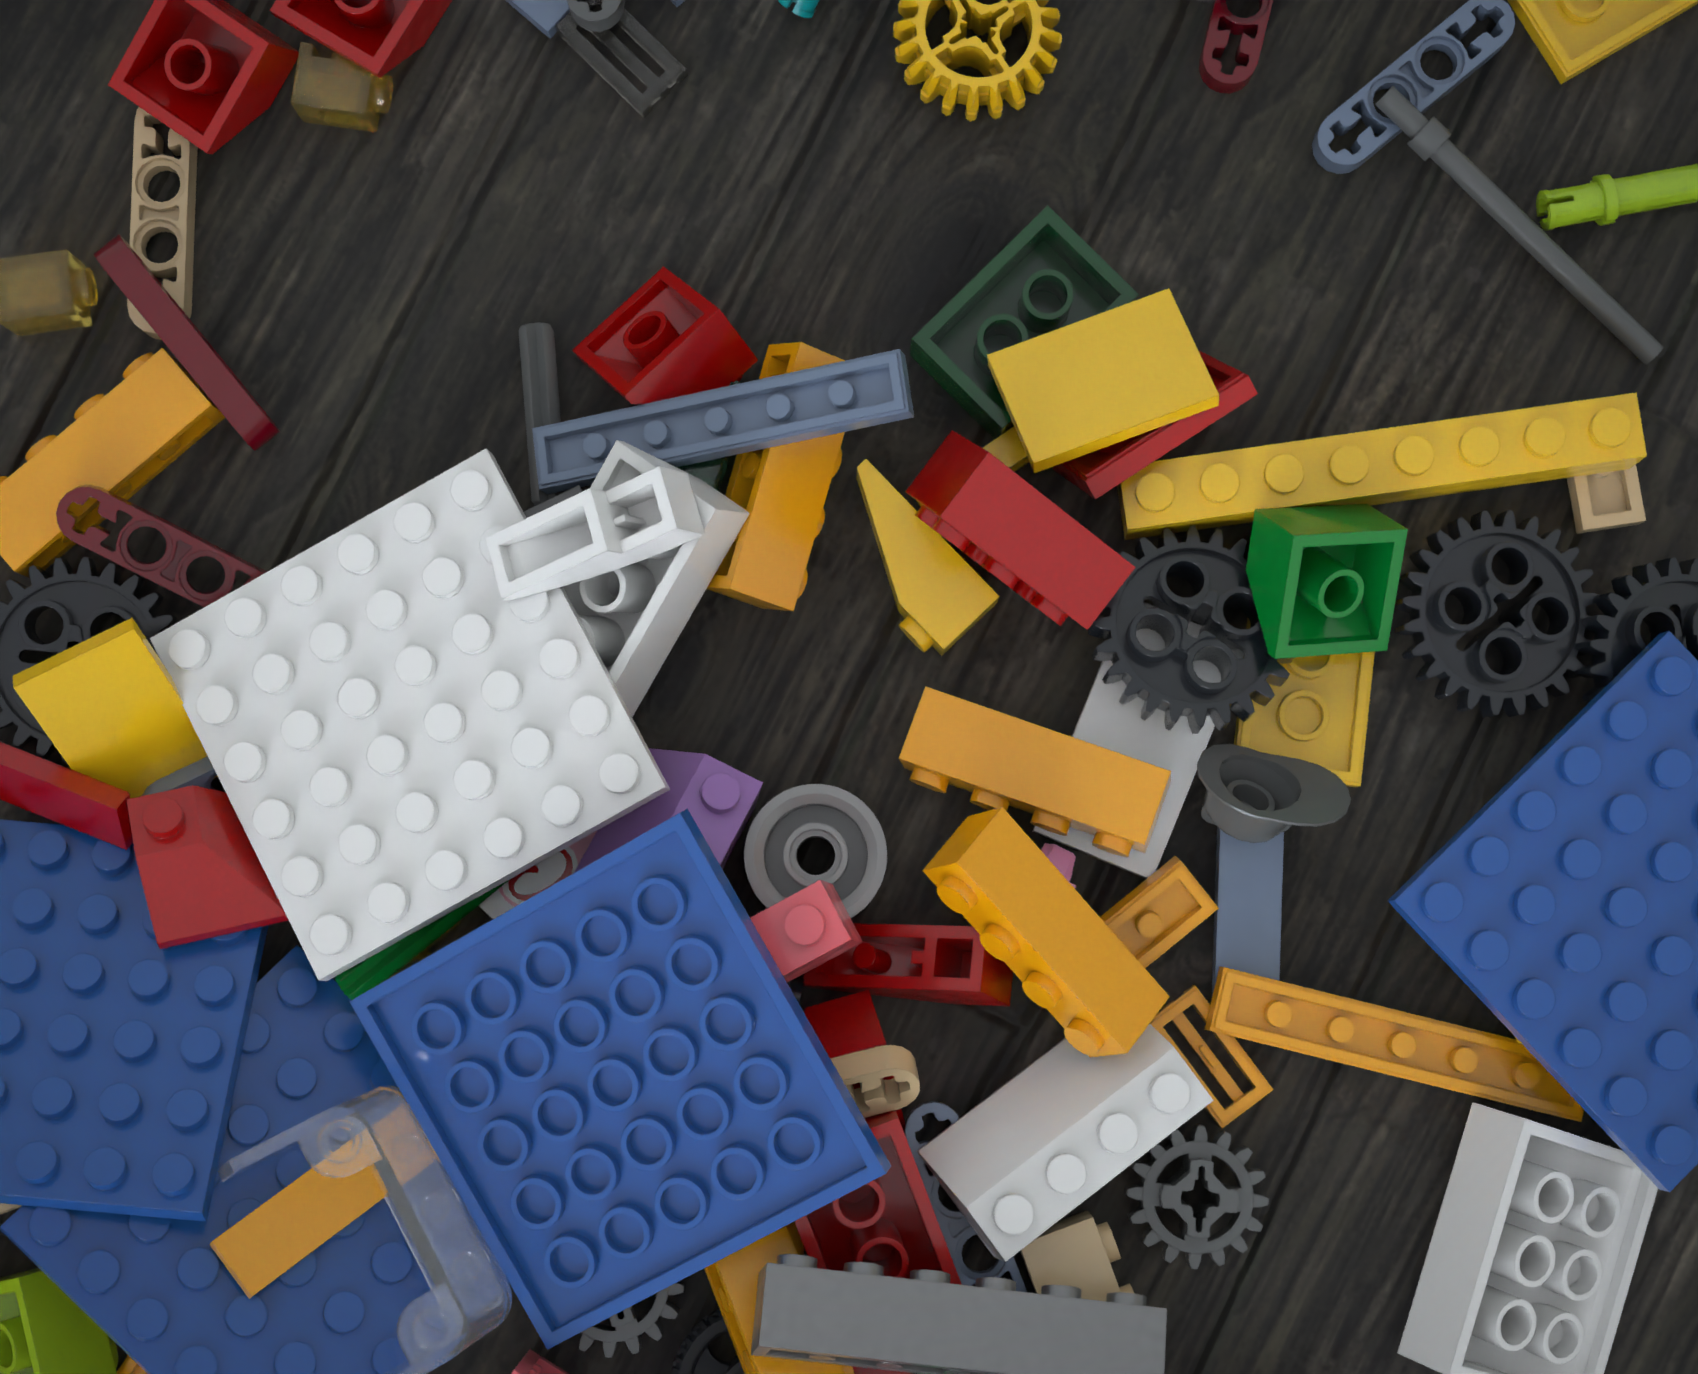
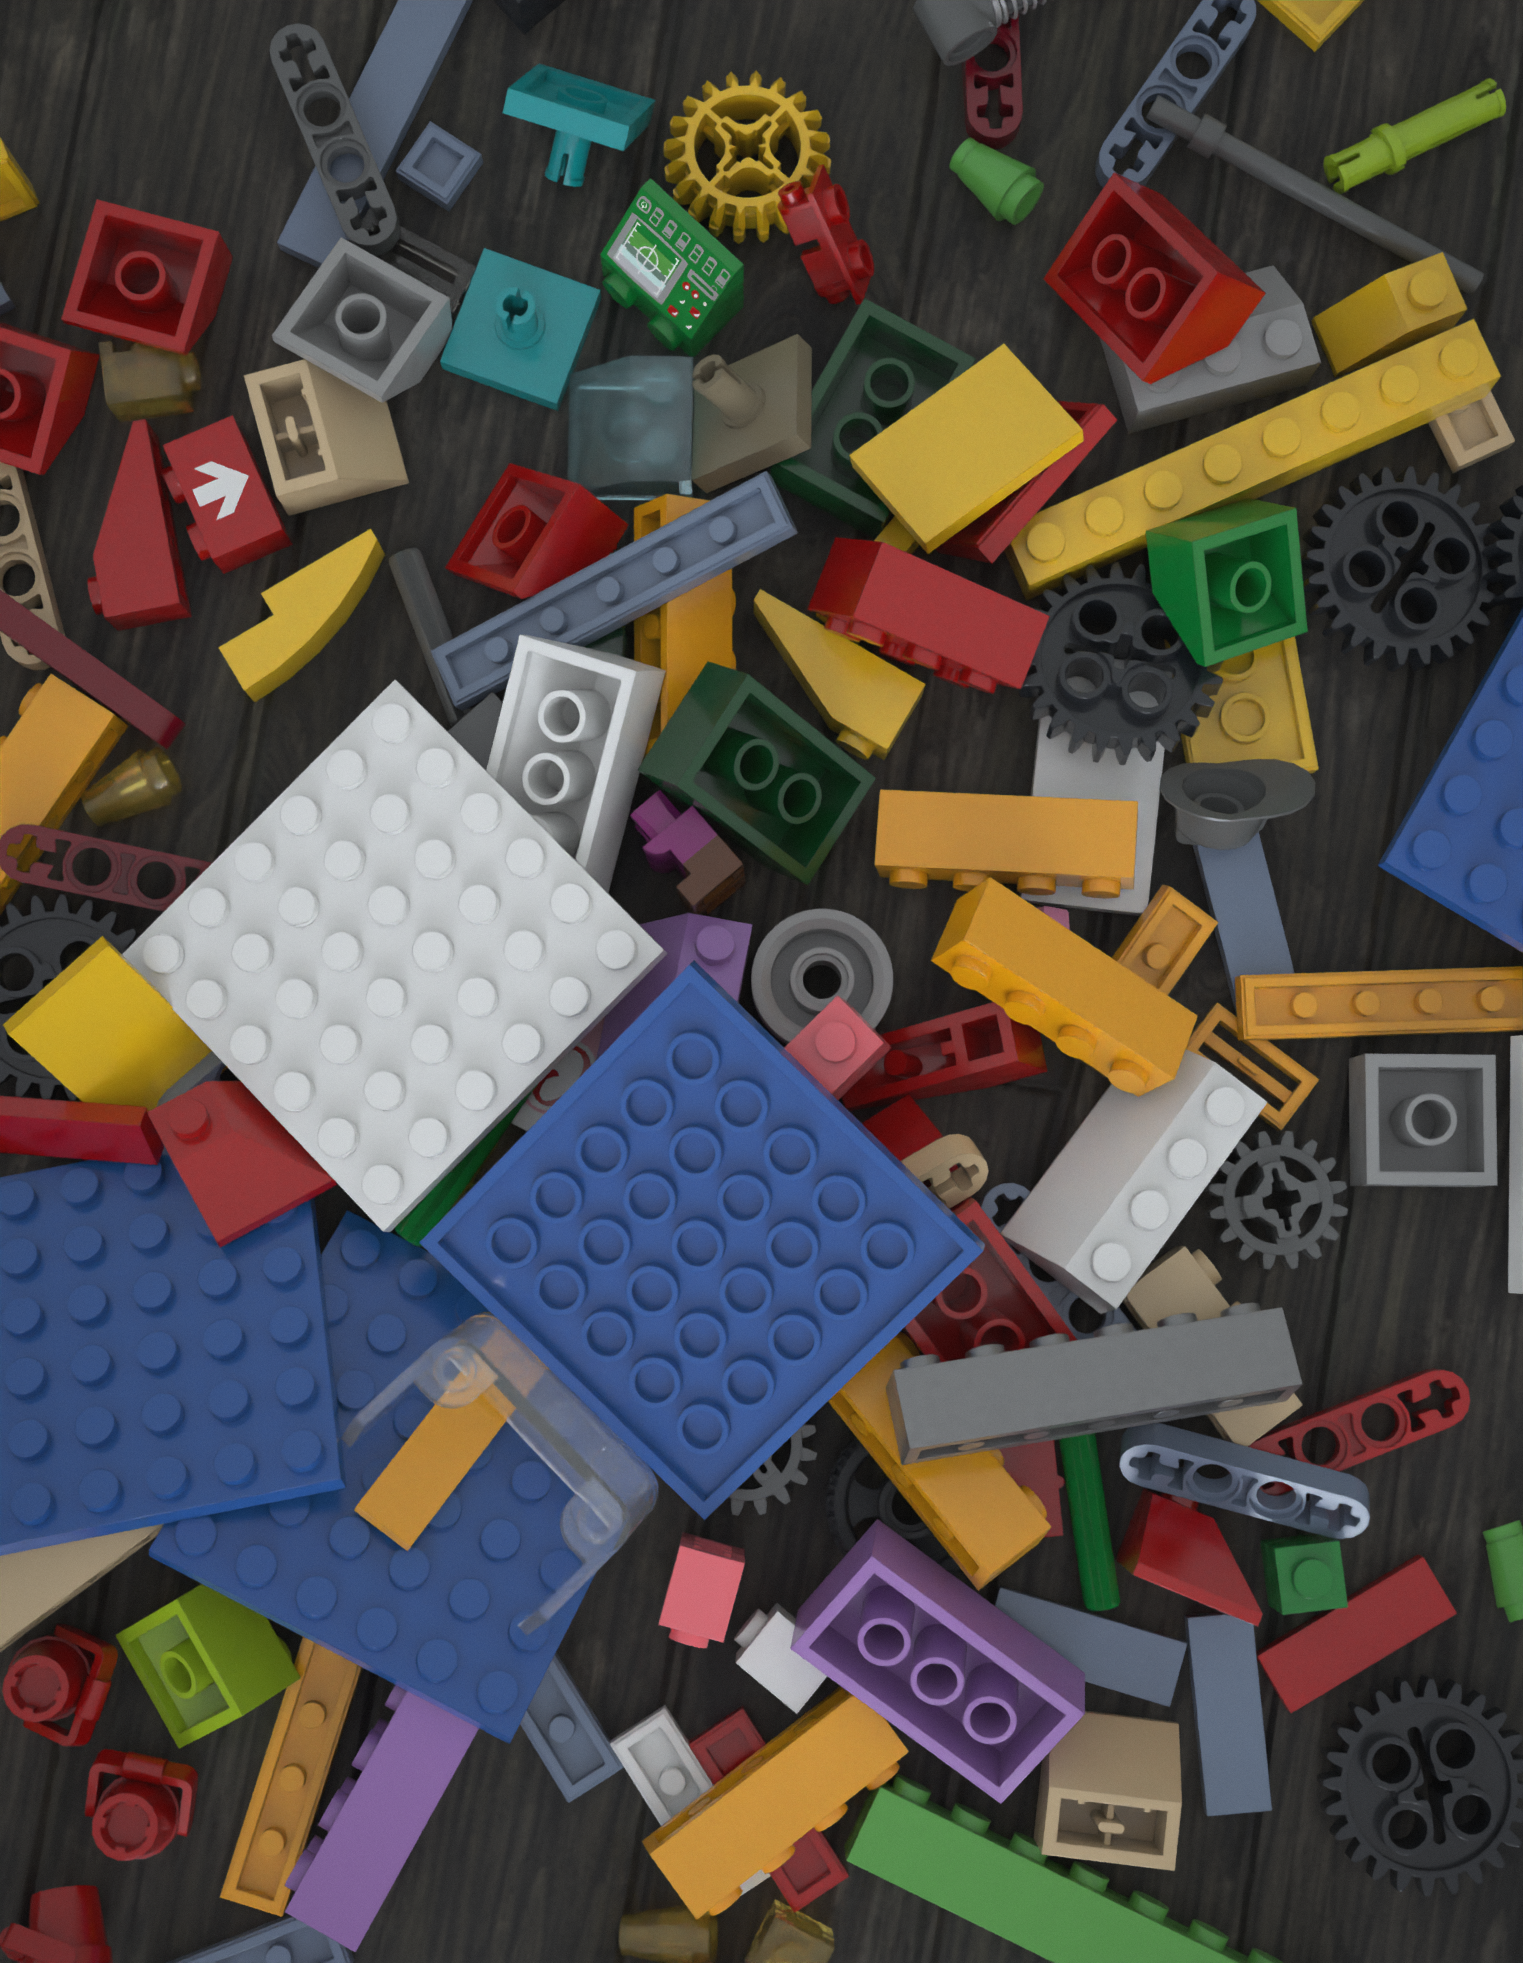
camera: 20 degrees left, 0 degrees up
white slope [485,466,705,601] -> none
none -> clear yellow cone [81,747,182,827]
none -> red slope [88,419,192,631]
none -> red brick [161,415,293,574]
none -> yellow slope [218,529,385,702]
none -> tan slope [244,359,409,516]
none -> light grey slope [272,237,453,403]
none -> teal tile [440,248,602,411]
none -> clear light blue slope [568,356,695,500]
none -> green slope [600,178,744,359]
none -> hips [630,790,746,916]
none -> dark green brick [638,661,876,885]
none -> dark tan tile [692,334,812,493]
none -> red hinge [777,164,875,305]
none -> bright green cone [949,138,1044,225]
none -> red slope [1043,173,1266,384]
none -> light grey slope [1100,265,1321,434]
none -> yellow slope [1311,252,1467,377]
none -> light grey brick [1349,1054,1497,1187]

